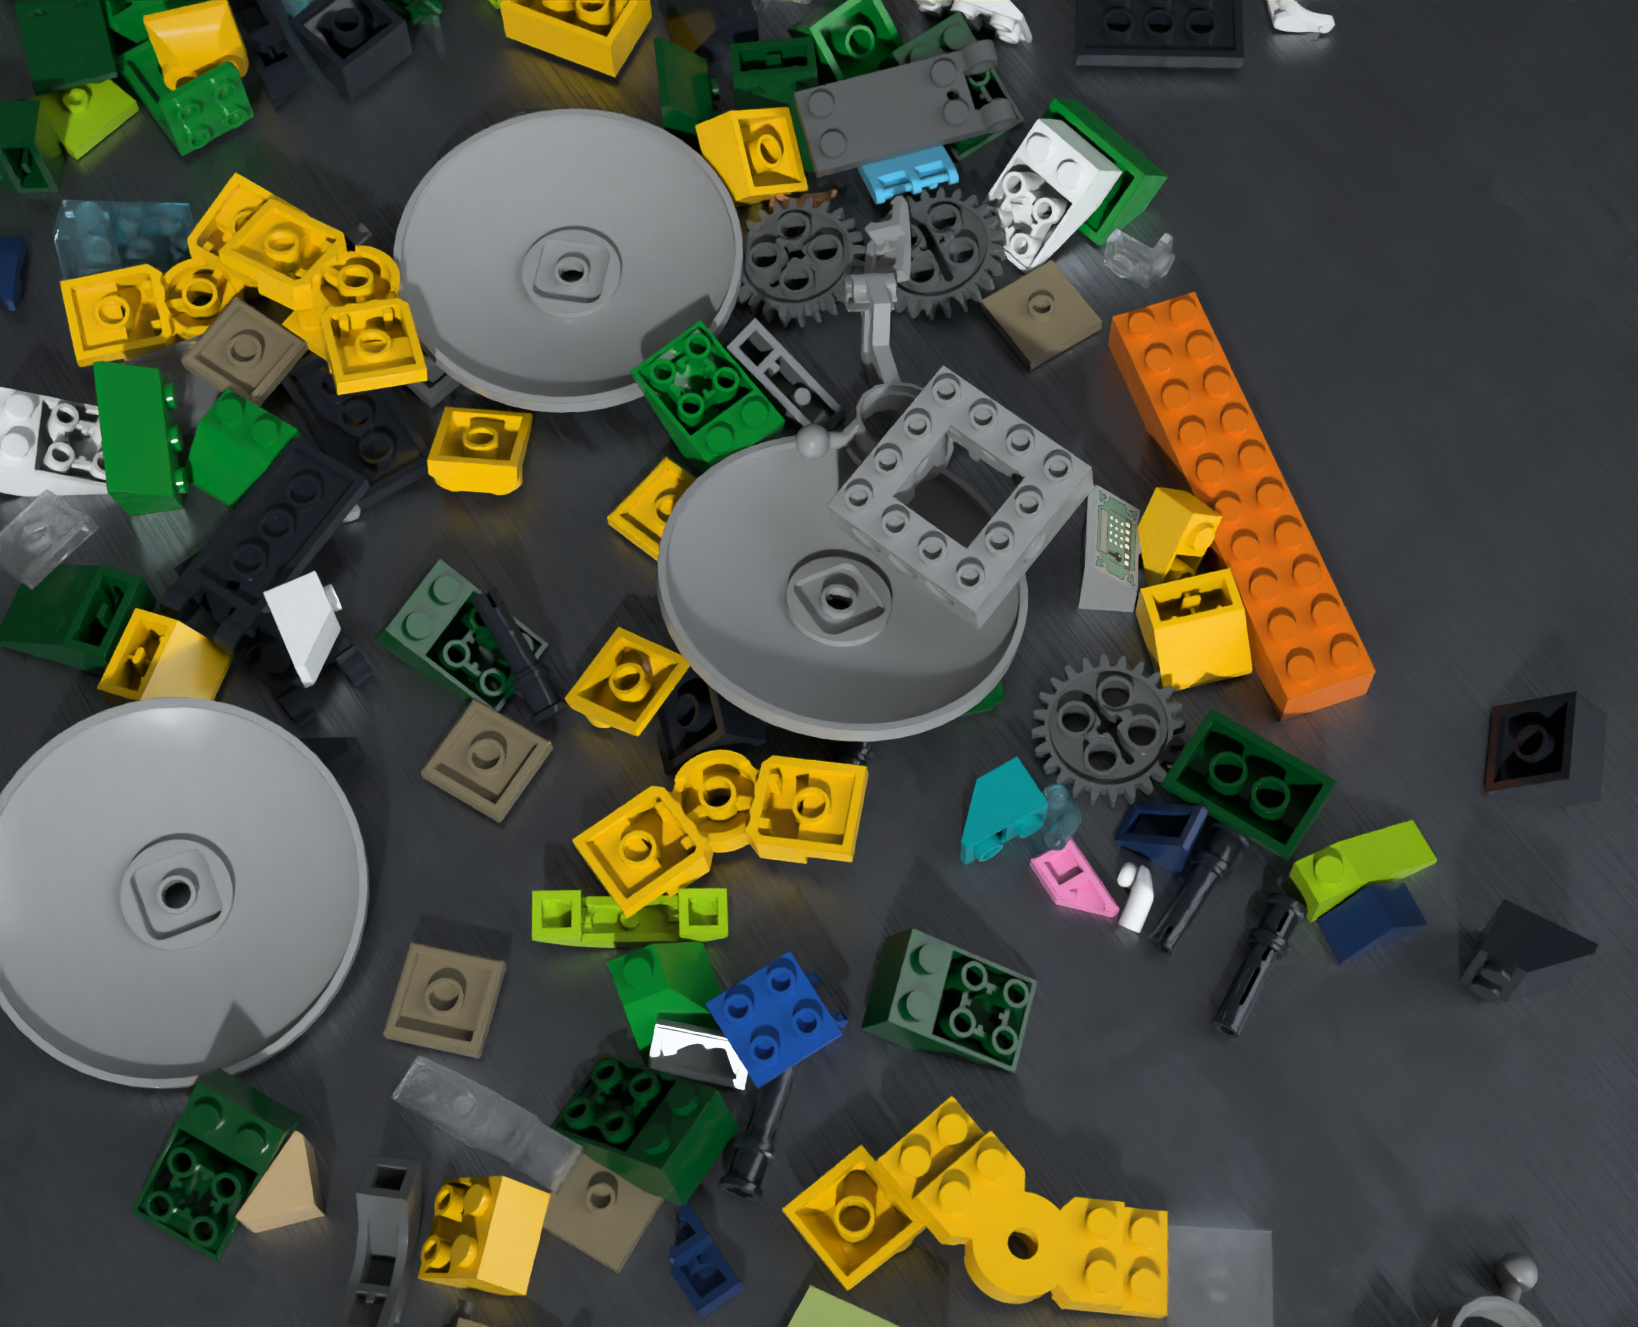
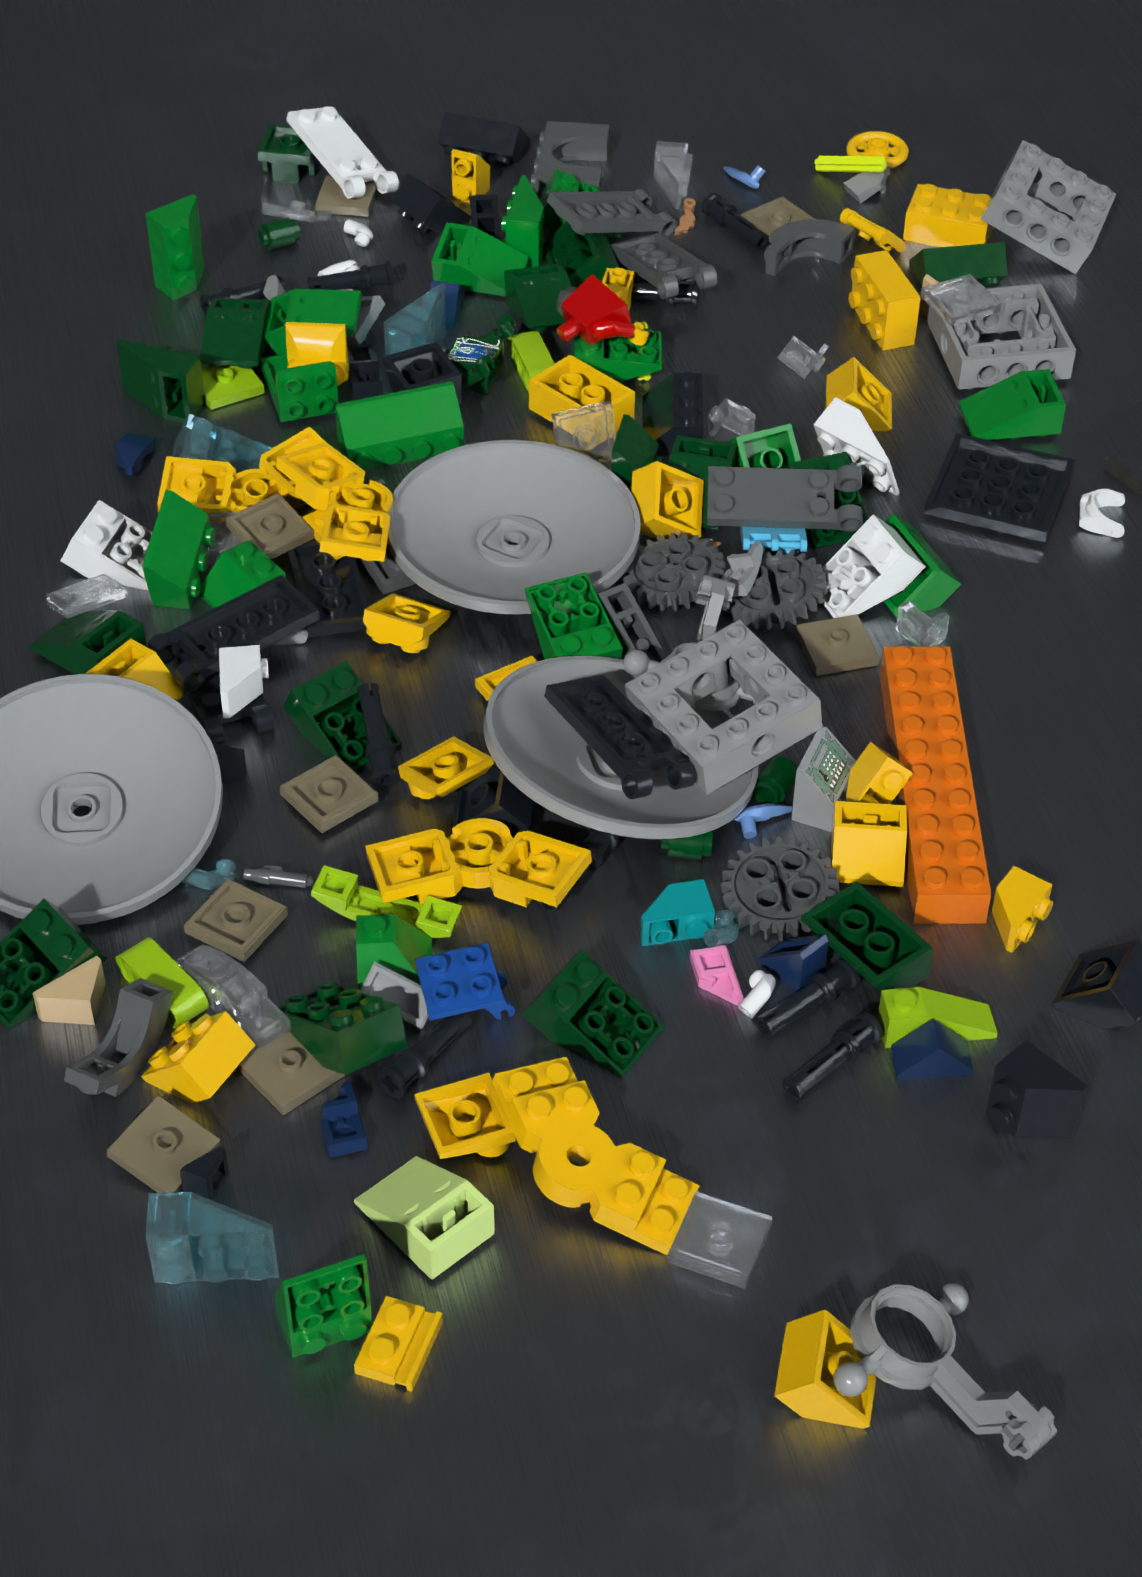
camera: 15 degrees right, 20 degrees down
none -> lime beam [115,937,209,1029]
none -> clear light blue arm [182,859,236,890]
none -> dark grey piece [243,865,315,888]
none -> green slope [335,381,464,471]
none -> black hinge [544,674,696,799]
none -> clear plate [552,401,616,465]
none -> medium blue bar [734,803,793,839]
none -> dark green brick [753,756,797,804]
none -> yellow slope [992,866,1053,953]

